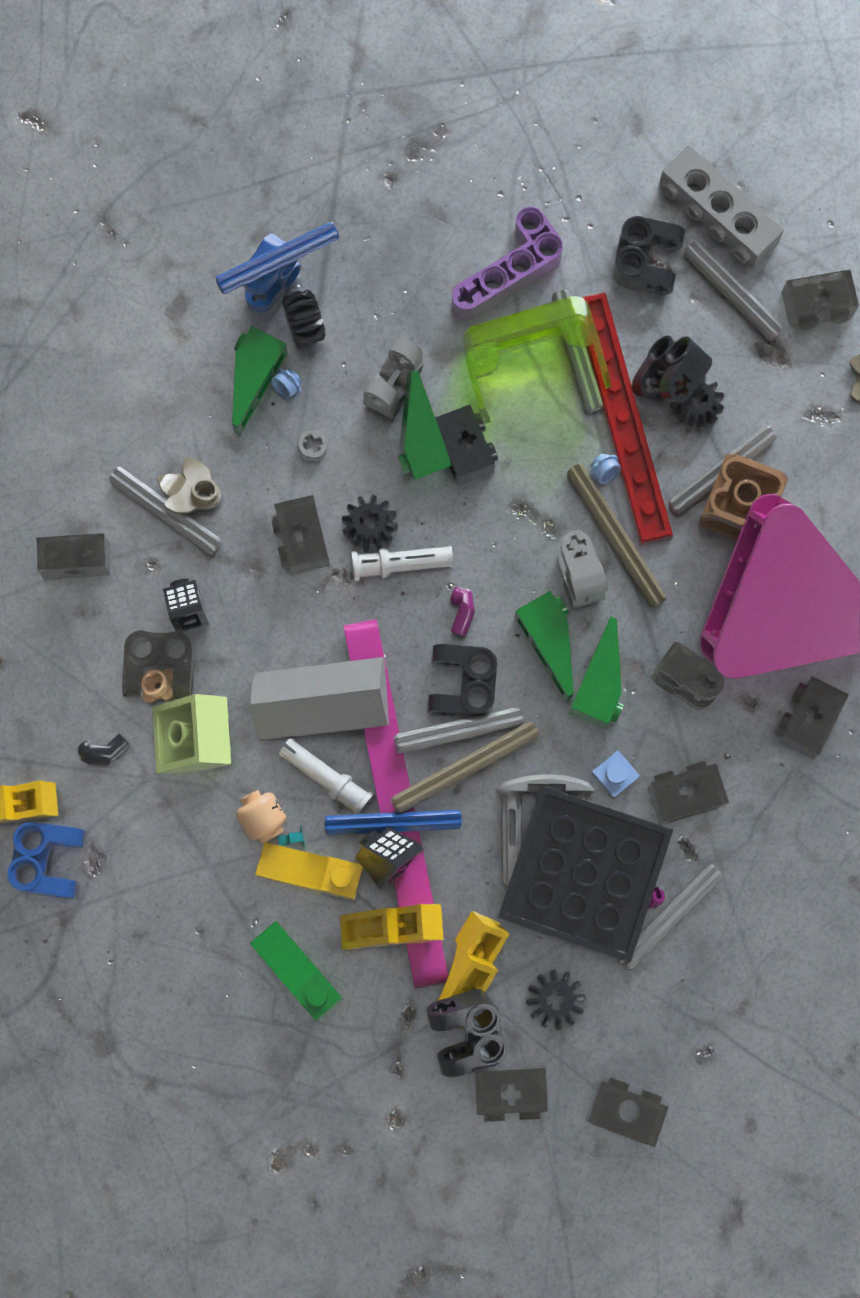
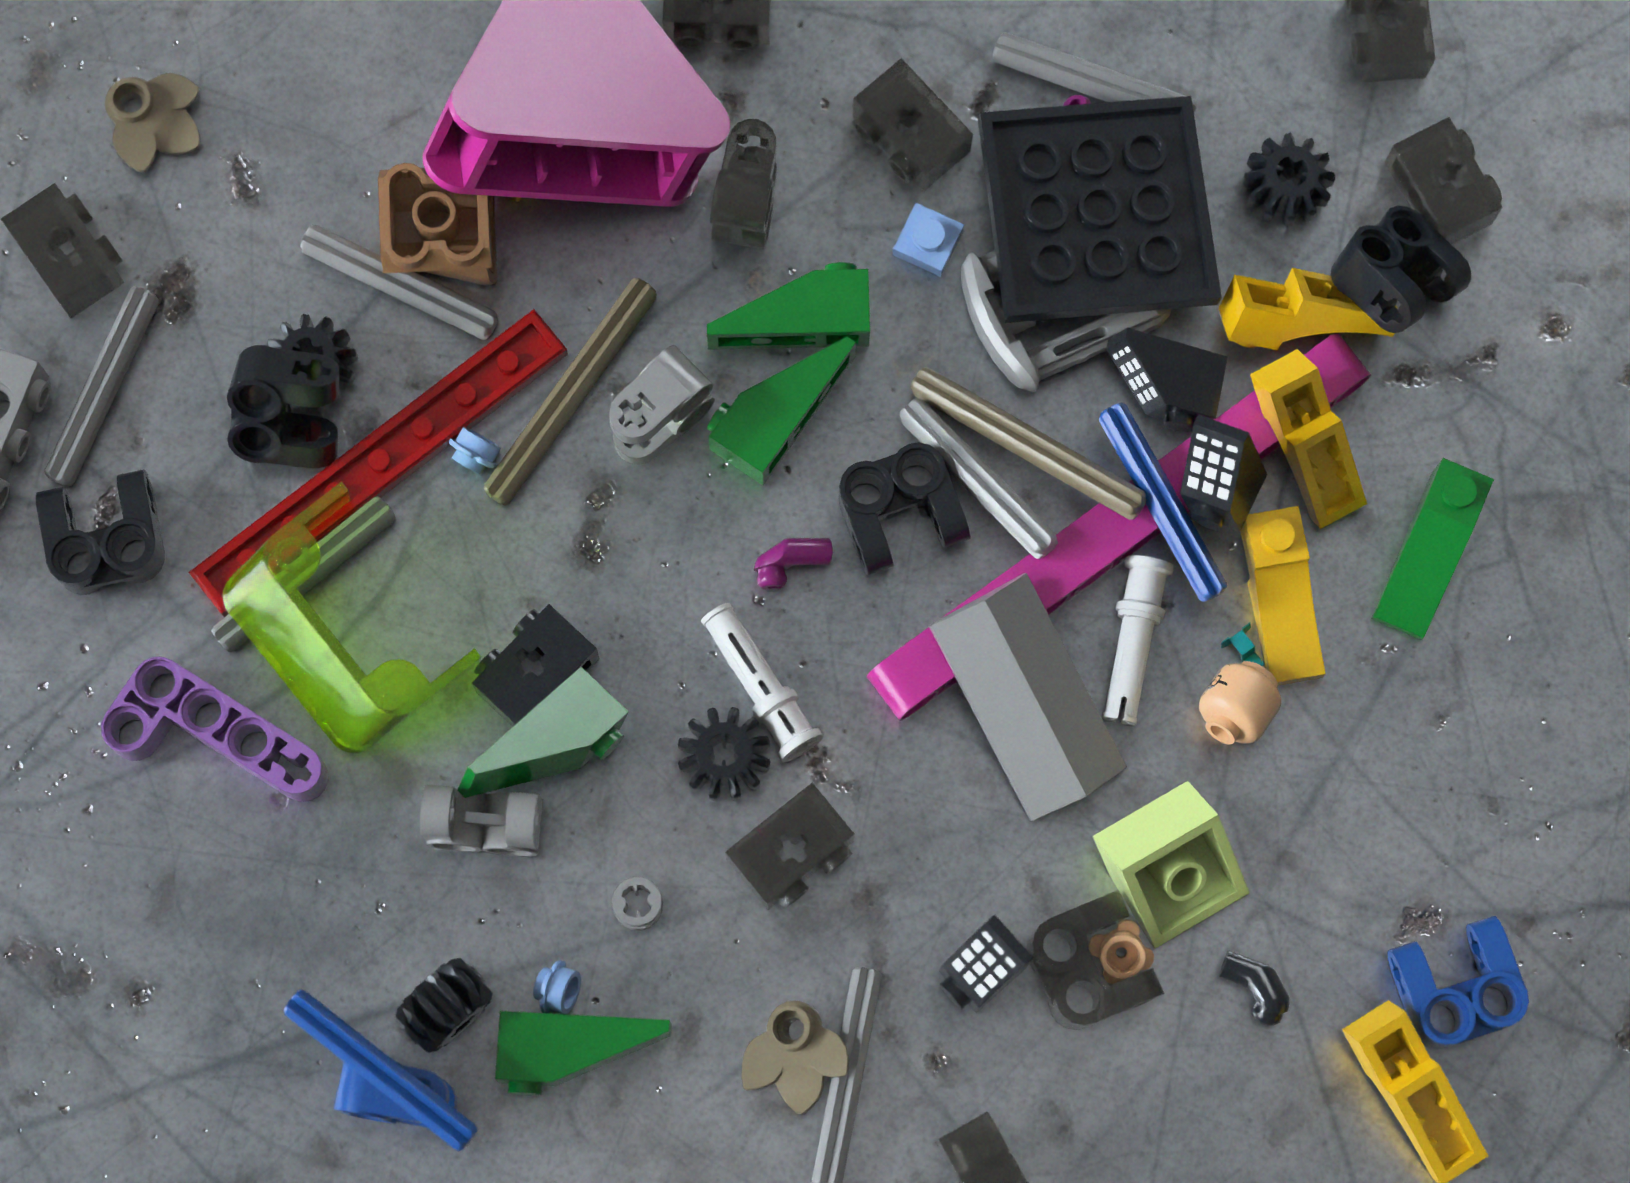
camera: 115 degrees left, 0 degrees up
none -> black slope [1106,327,1228,432]

